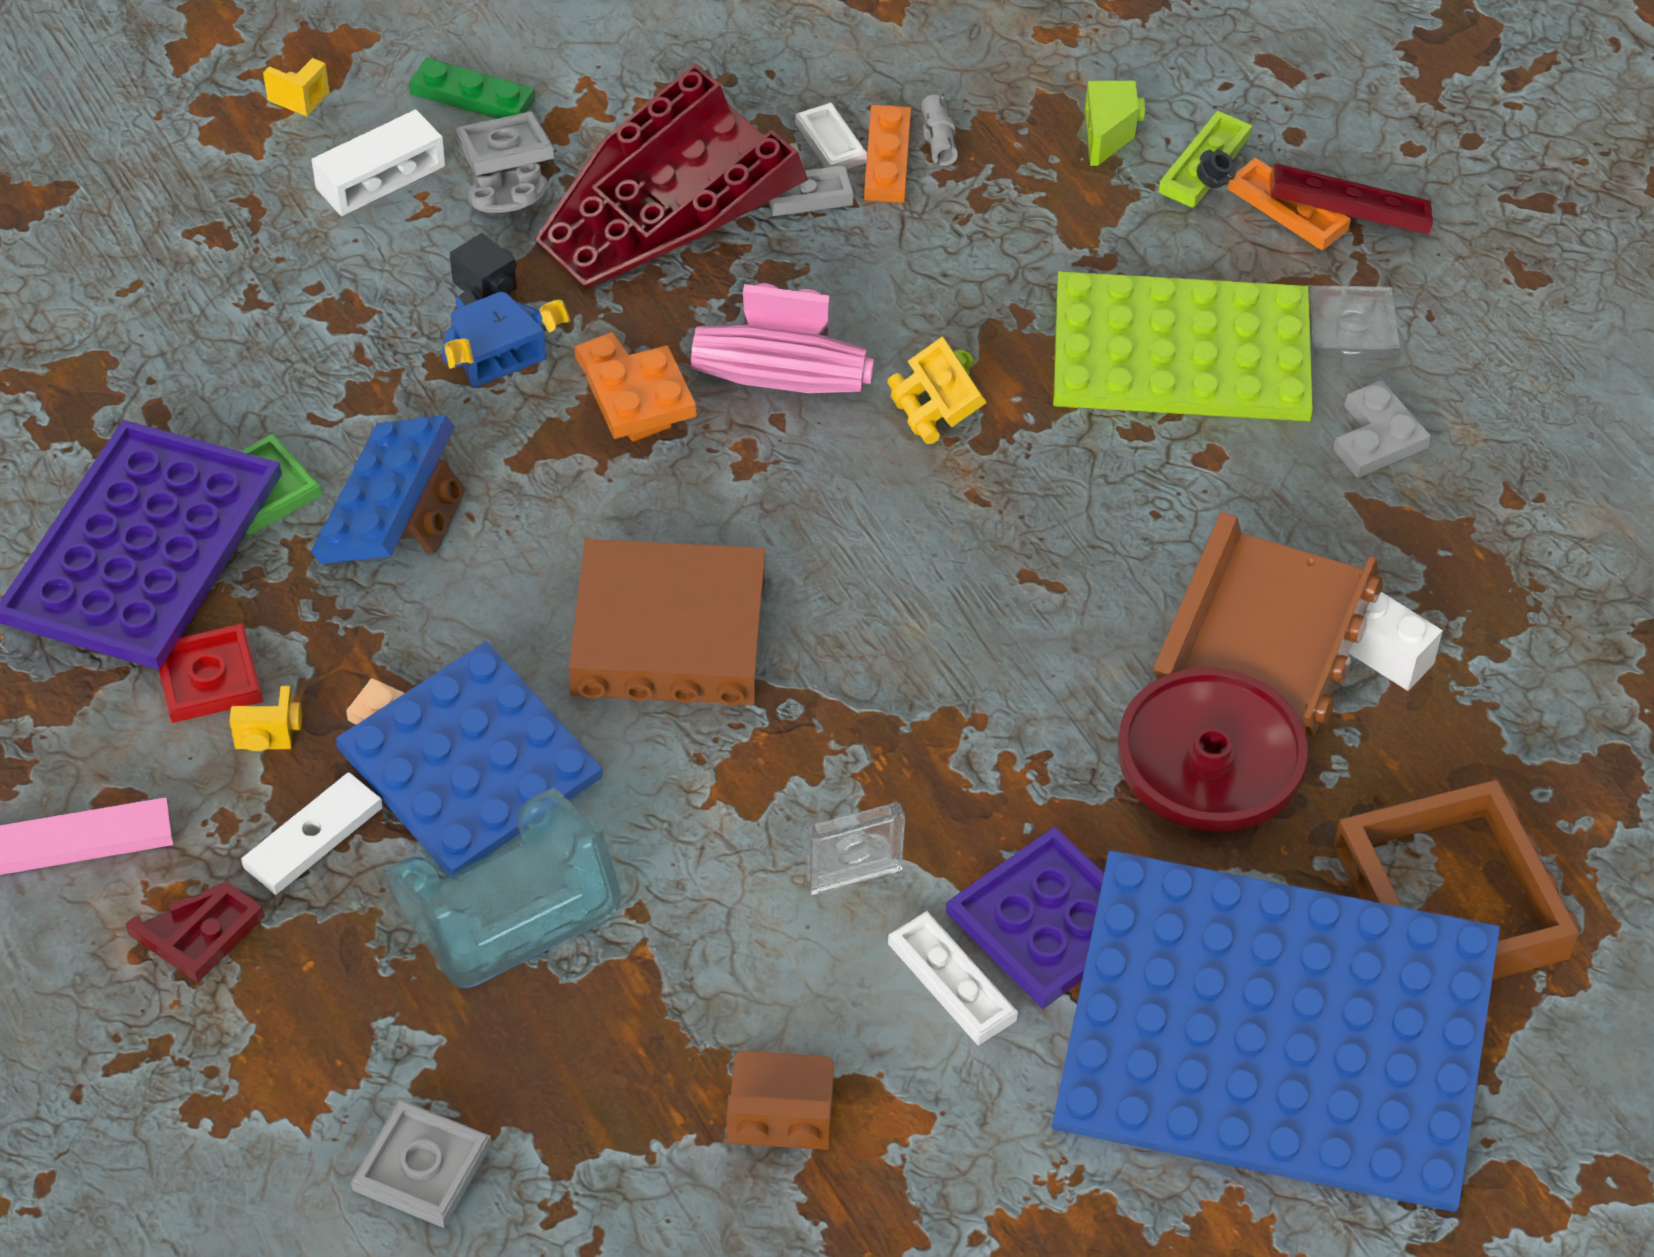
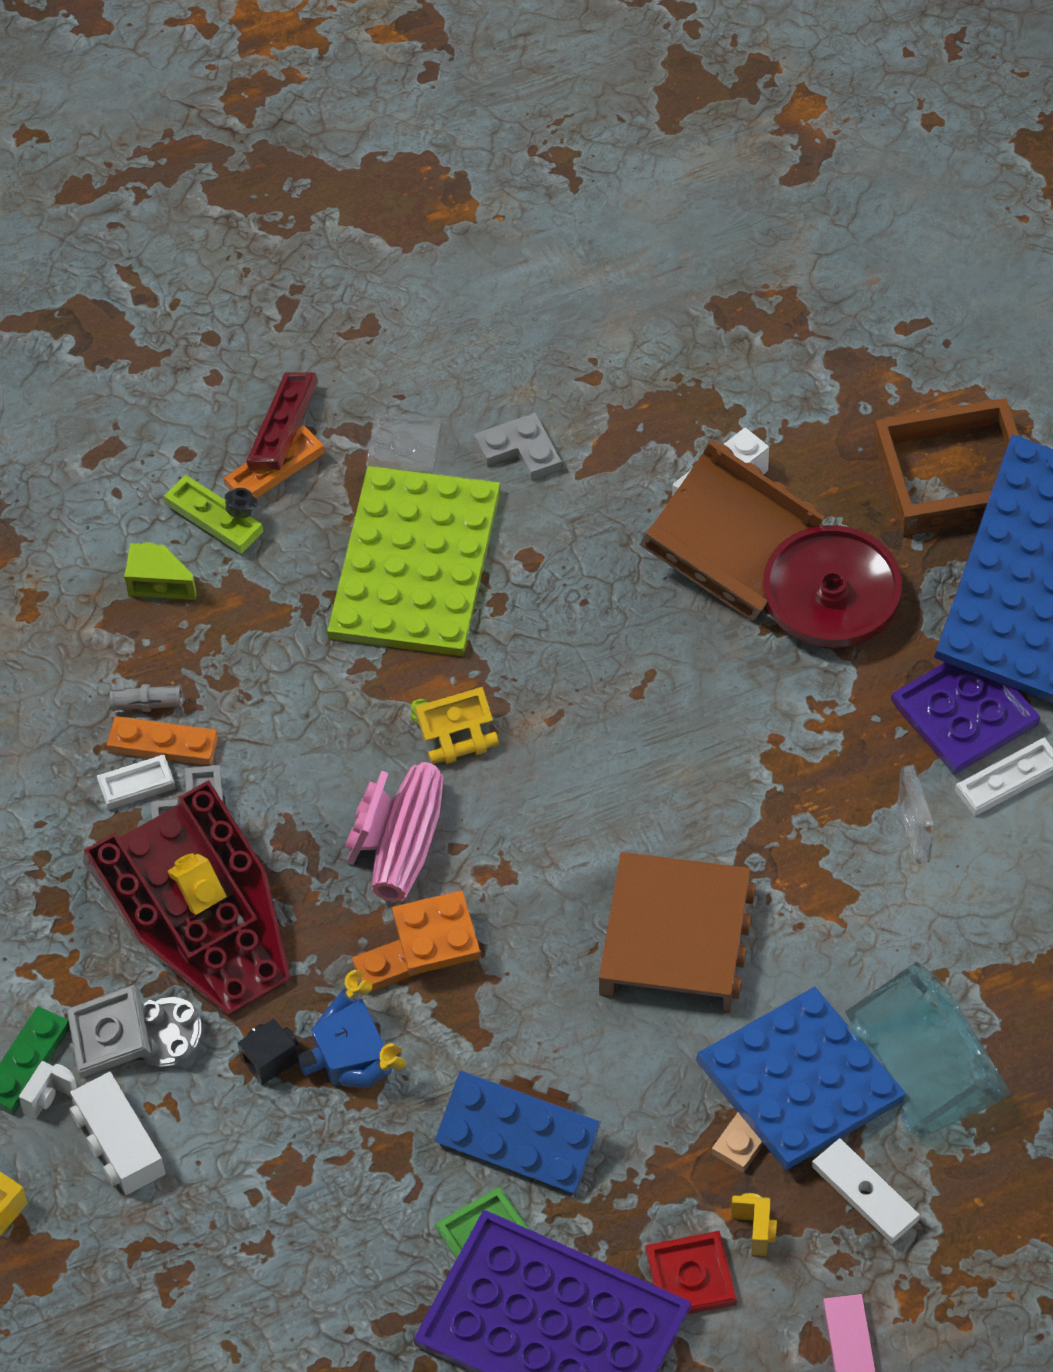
camera: 80 degrees left, 5 degrees up
dark red wing [126,882,265,983] -> none
none -> white bracket [19,1061,77,1119]
none -> yellow bracket [167,853,227,915]

